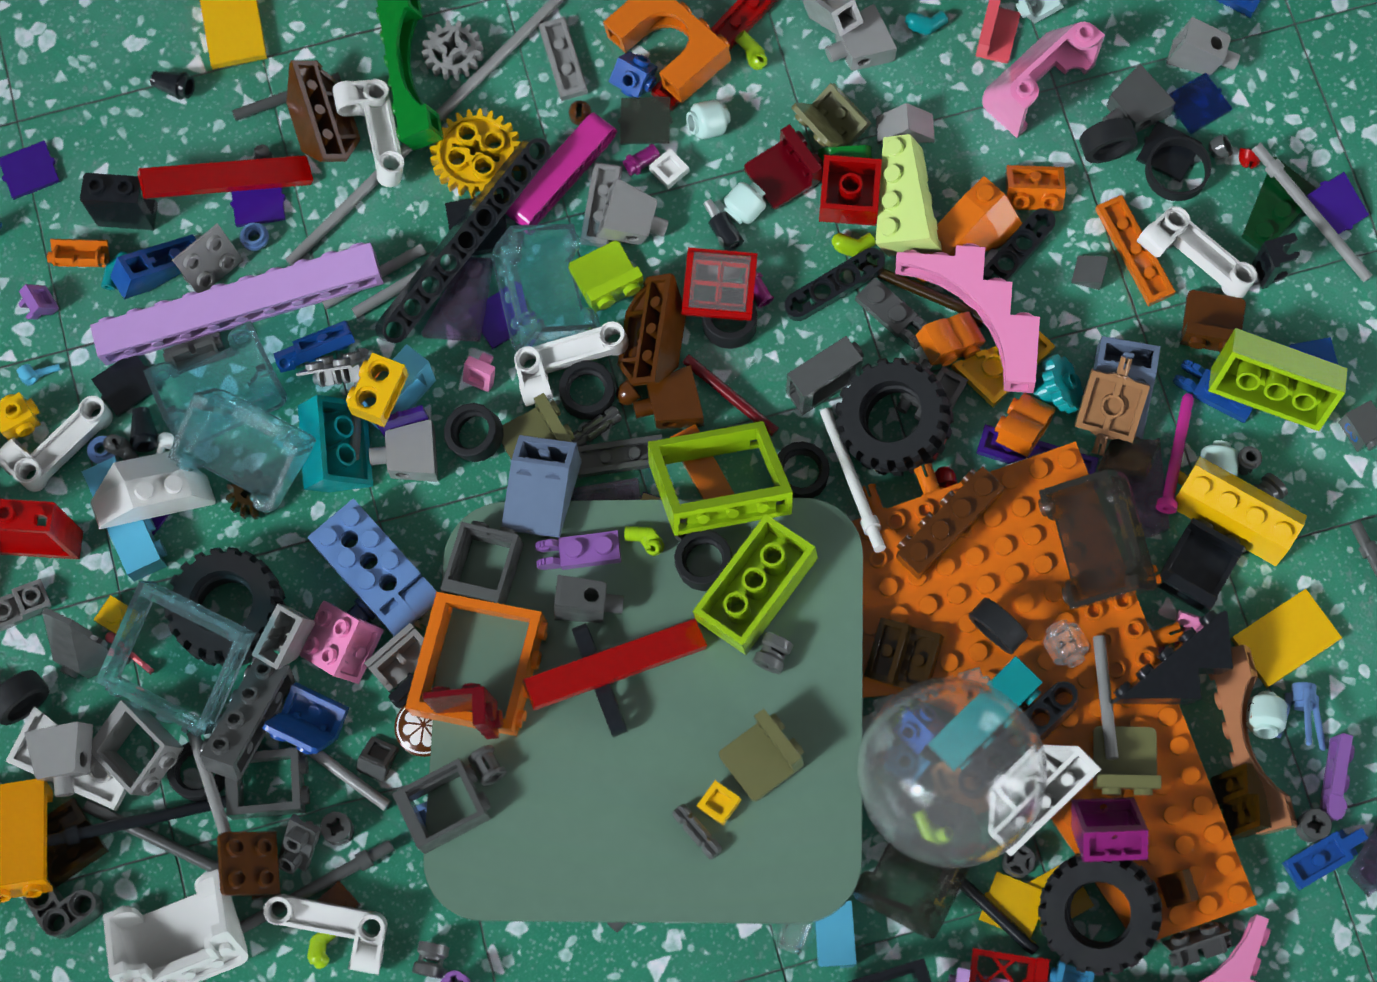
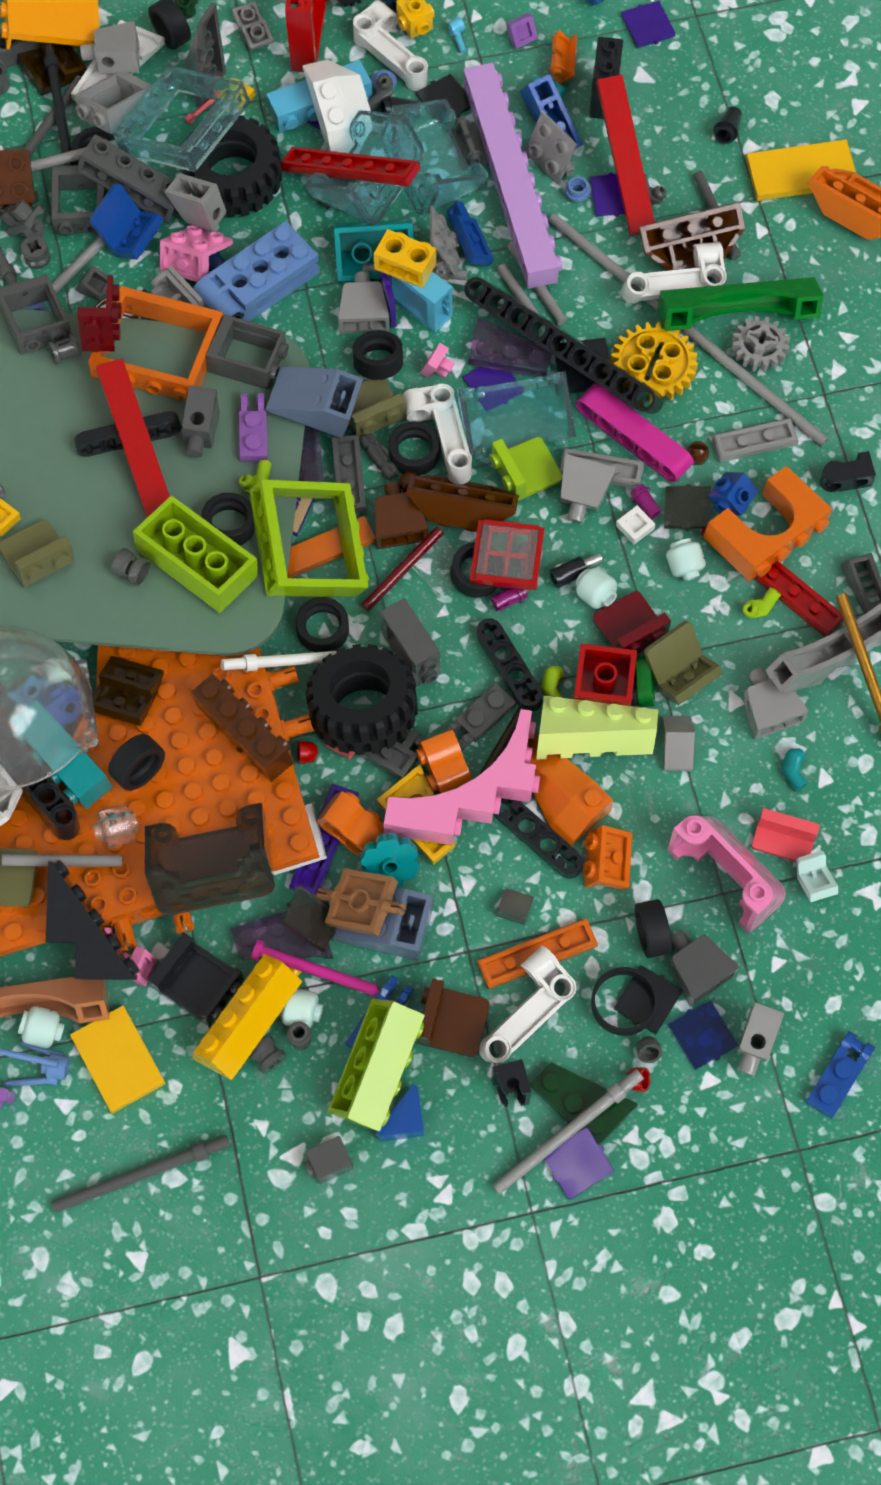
camera: 90 degrees right, 5 degrees down
none -> red tile [281,147,421,186]

